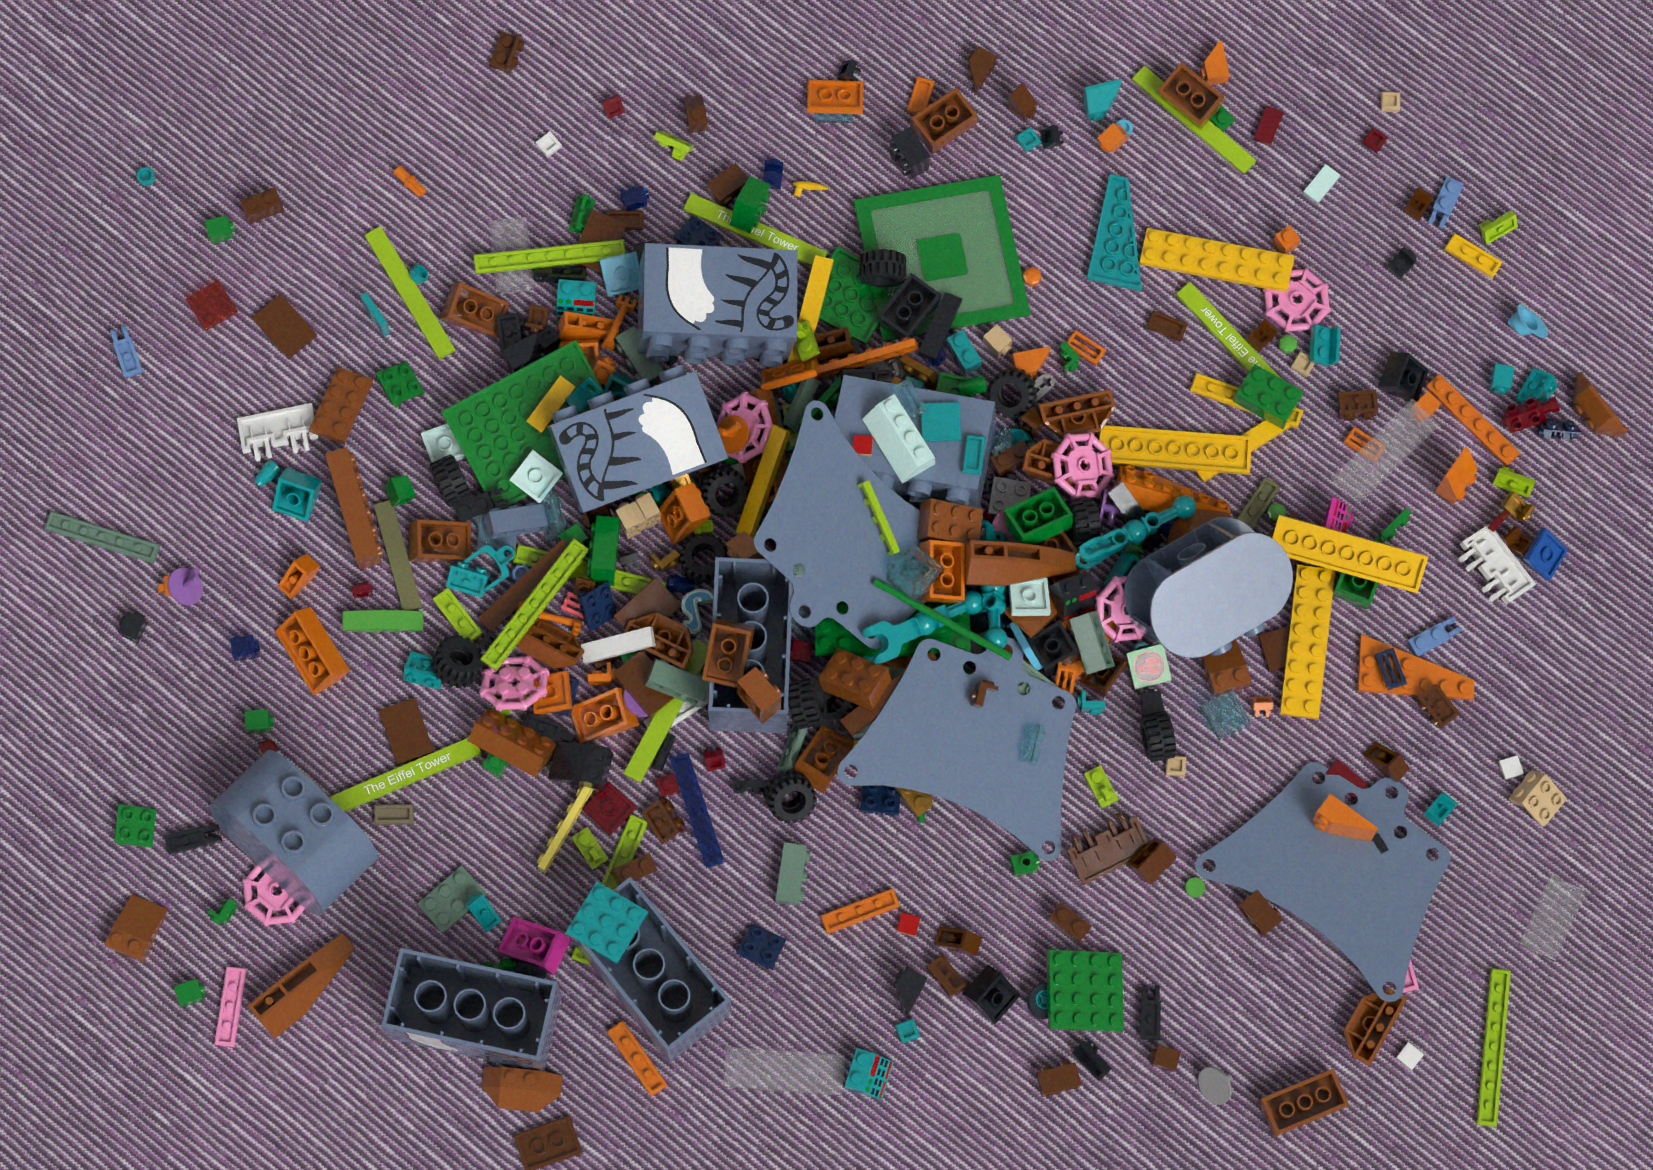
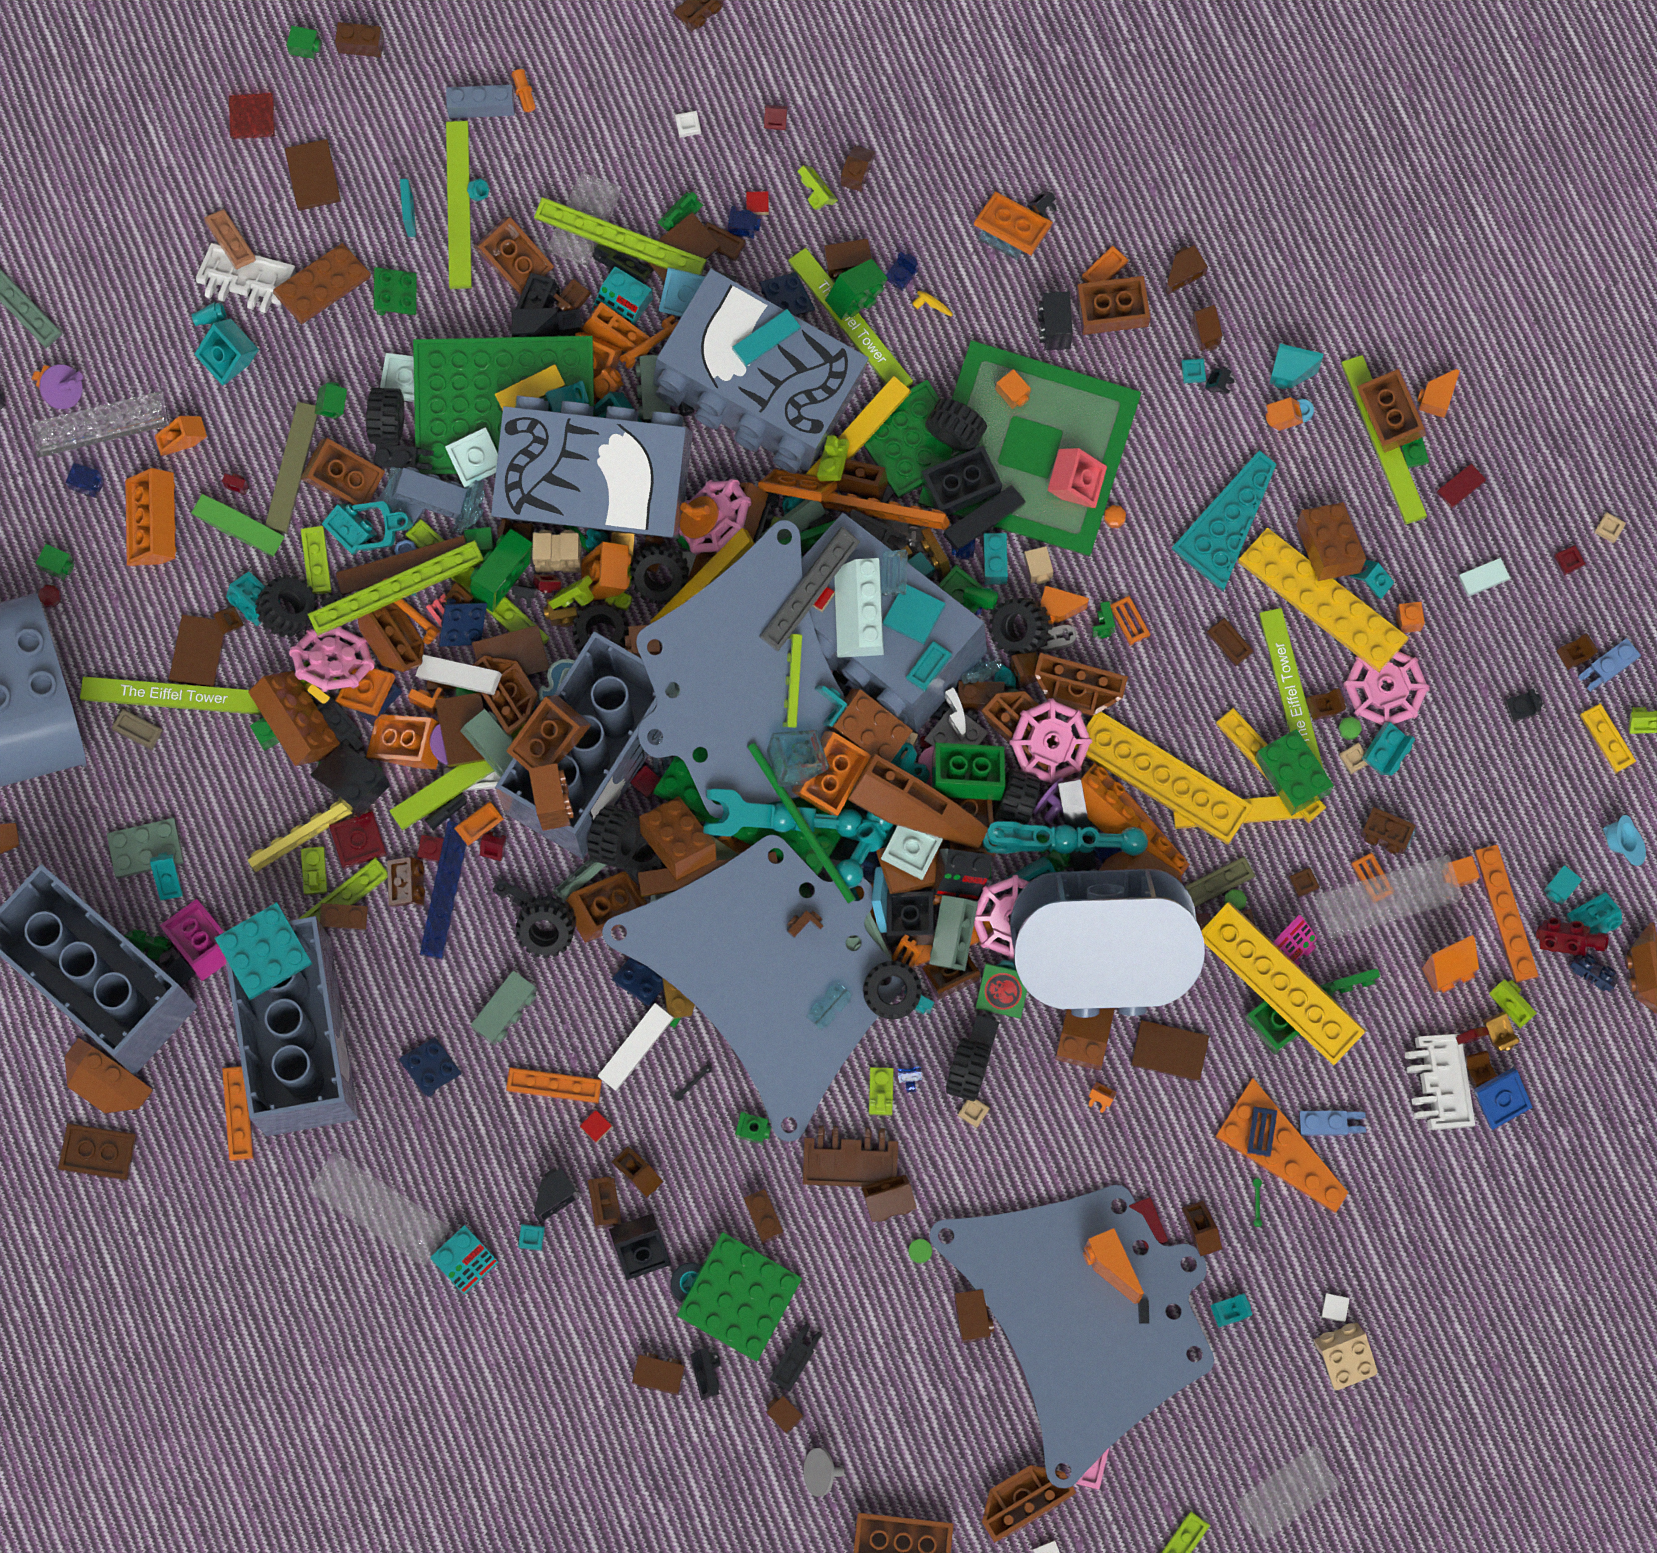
camera: 35 degrees right, 0 degrees up
medium blue hinge [110,325,143,379] -> none
dark orange brick [325,447,384,570] -> none
clear blue cone [666,573,695,592] -> none
clear light blue hinge [1199,690,1252,740] -> none
yellow plate [1279,565,1335,720] -> none
black slope [1378,352,1429,404] -> none
reddish brown bracket [1417,684,1460,729] -> none
none -> clear plate [32,391,169,458]
none -> nougat tile [204,209,256,270]
none -> reddish brown tile [213,606,244,634]
none -> yellow tile [304,682,330,703]
none -> sand blue brick [446,85,515,119]
none -> orange tile [454,801,504,846]
none -> dark red plate [533,575,561,593]
none -> lime hinge [548,576,594,609]
none -> white tile [598,1003,674,1091]
none -> black hinge [674,1064,712,1101]
none -> teal tile [732,309,801,367]
none -> red tile [746,191,769,215]
none -> dark grey tile [759,527,860,651]
none -> teal bracket [815,685,848,727]
none -> black tyre [863,961,922,1020]
none -> clear blue tile [897,1067,922,1093]
none -> white slope [944,688,966,740]
none -> orange brick [995,369,1031,410]
none -> coral slope [1047,448,1107,508]
none -> green hinge [1252,1178,1262,1227]
none -> reddish brown tile [1289,867,1320,898]
none -> dark orange brick [1296,502,1366,581]
none -> teal bracket [1349,560,1394,599]

